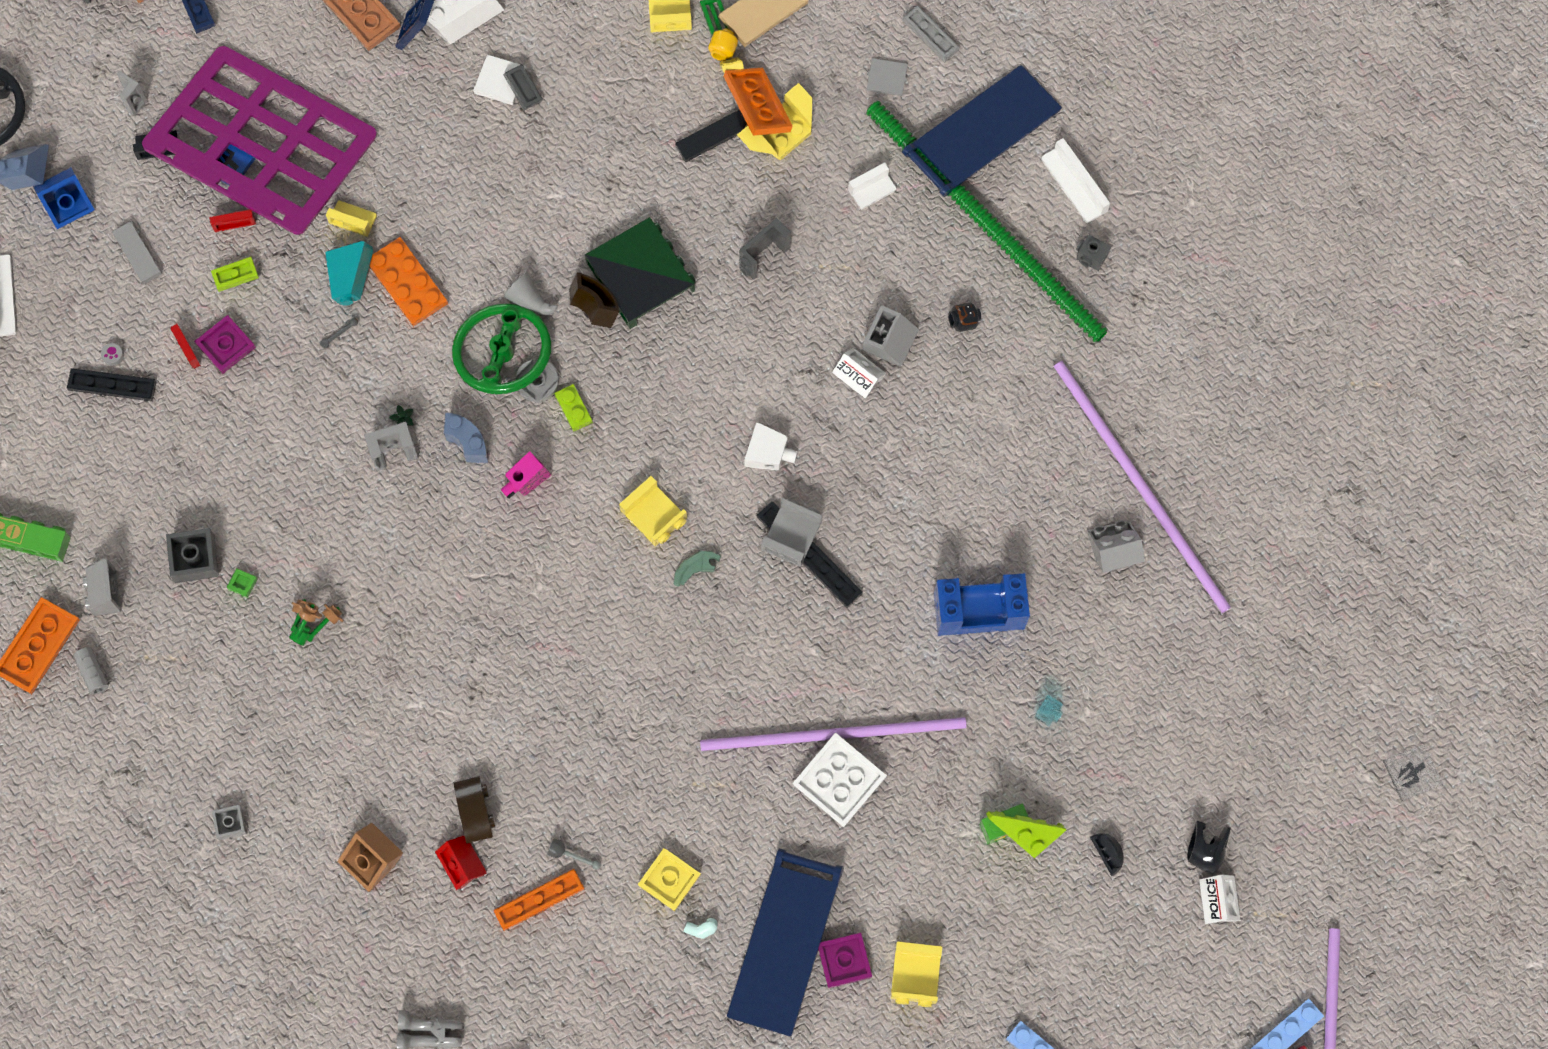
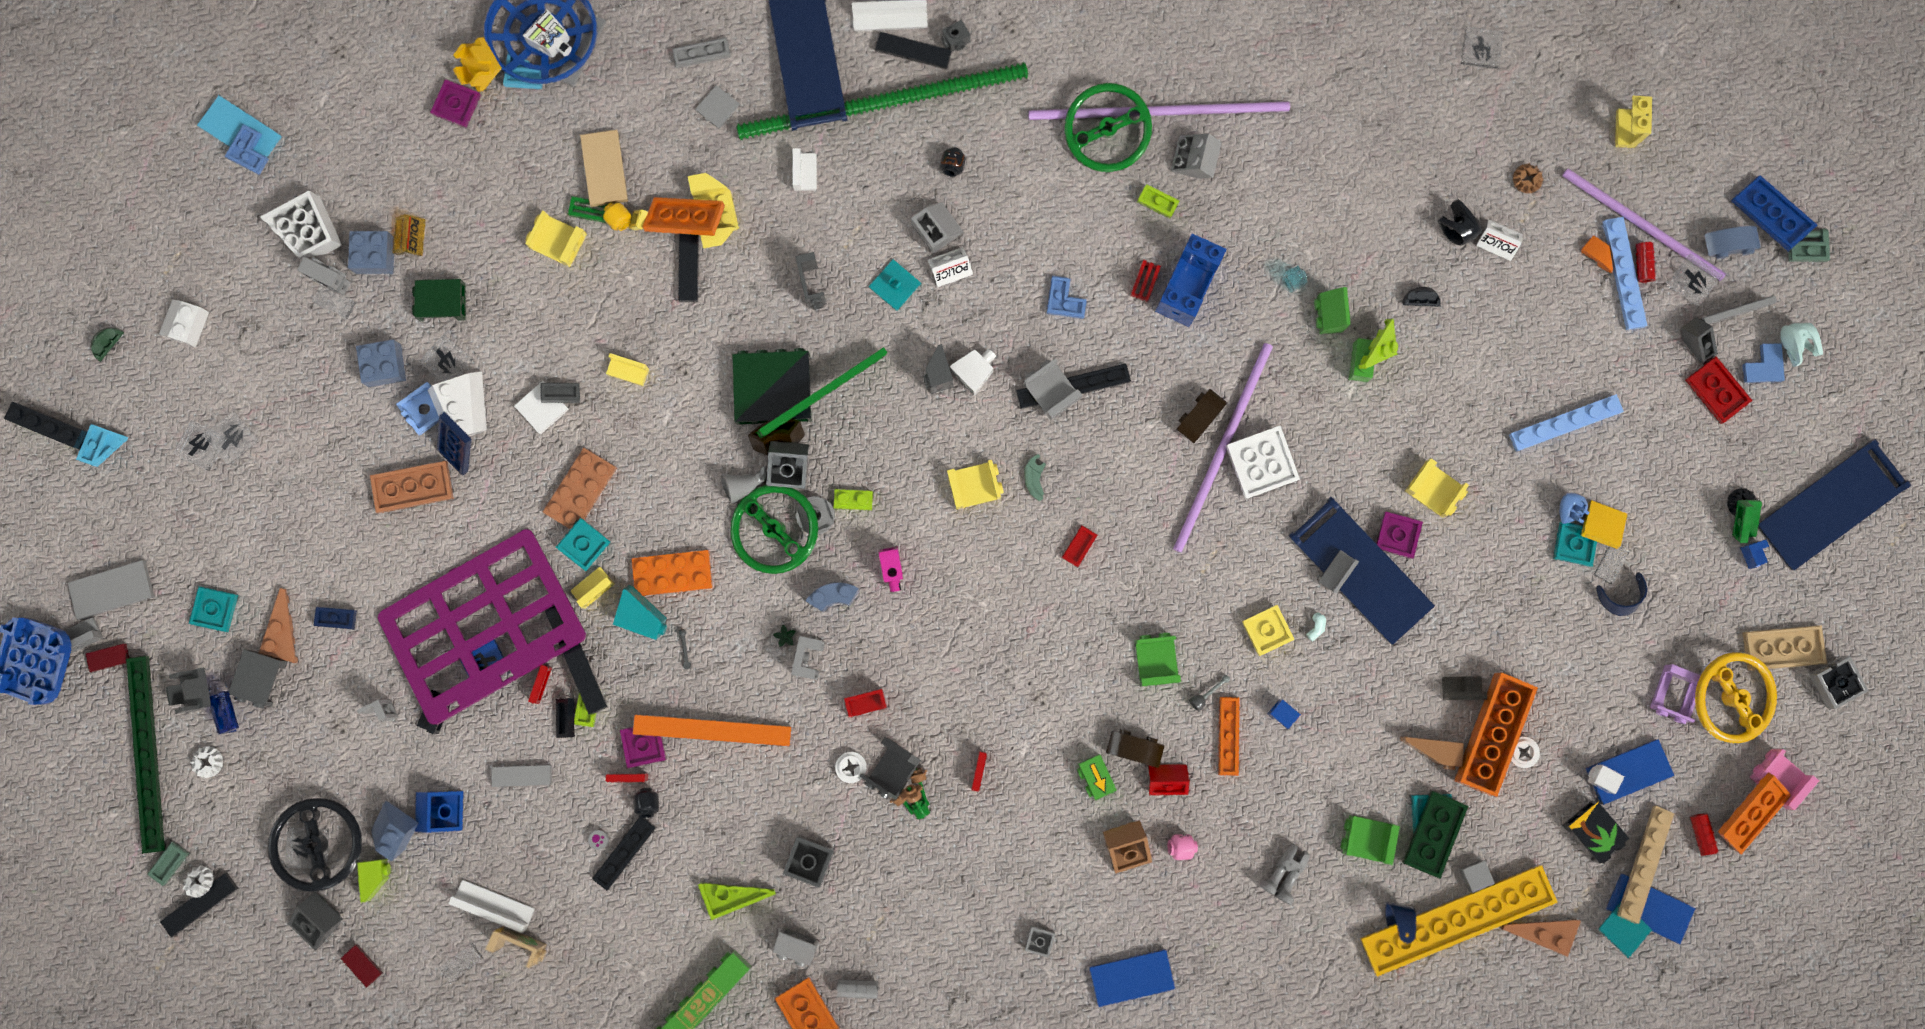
camera: 60 degrees left, 10 degrees up
bright green tile [227,568,257,598] -> none
none -> nougat plate [543,448,617,529]
none -> black tile [545,606,608,715]
none -> teal tile [555,517,611,571]
none -> black tile [556,698,575,738]
none -> light yellow panel [606,353,649,386]
none -> orange tile [633,715,791,746]
none -> black head [633,788,659,818]
none -> lime wing [698,883,776,920]
none -> green tile [756,347,888,438]
none -> dark grey brick [767,441,809,489]
none -> white gear [835,752,866,783]
none -> red panel [844,689,888,718]
none -> dark grey panel [860,737,921,800]
none -> teal piece [869,259,922,311]
none -> black tile [875,32,952,70]
none -> dark grey slope [923,344,953,394]
none -> red tile [971,751,987,792]
none -> medium blue tile [1047,276,1087,319]
none -> red tile [1061,525,1098,568]
none -> green piece [1064,83,1152,172]
none -> bright green brick [1077,754,1117,800]
none -> blue tile [1089,949,1175,1007]
none -> red tile [1130,260,1161,302]
none -> bright green panel [1135,633,1181,687]
none -> lime plate [1137,184,1179,219]
none -> bright pink head [1167,834,1198,860]
none -> dark brown brick [1176,389,1228,443]
none -> blue panel [1267,699,1301,729]
none -> bright green slope [1314,287,1351,334]
none -> light grey panel [1318,550,1359,594]
none -> medium nougat gear [1513,163,1544,193]
none -> orange slope [1581,235,1613,273]
none -> light yellow panel [1615,95,1652,148]

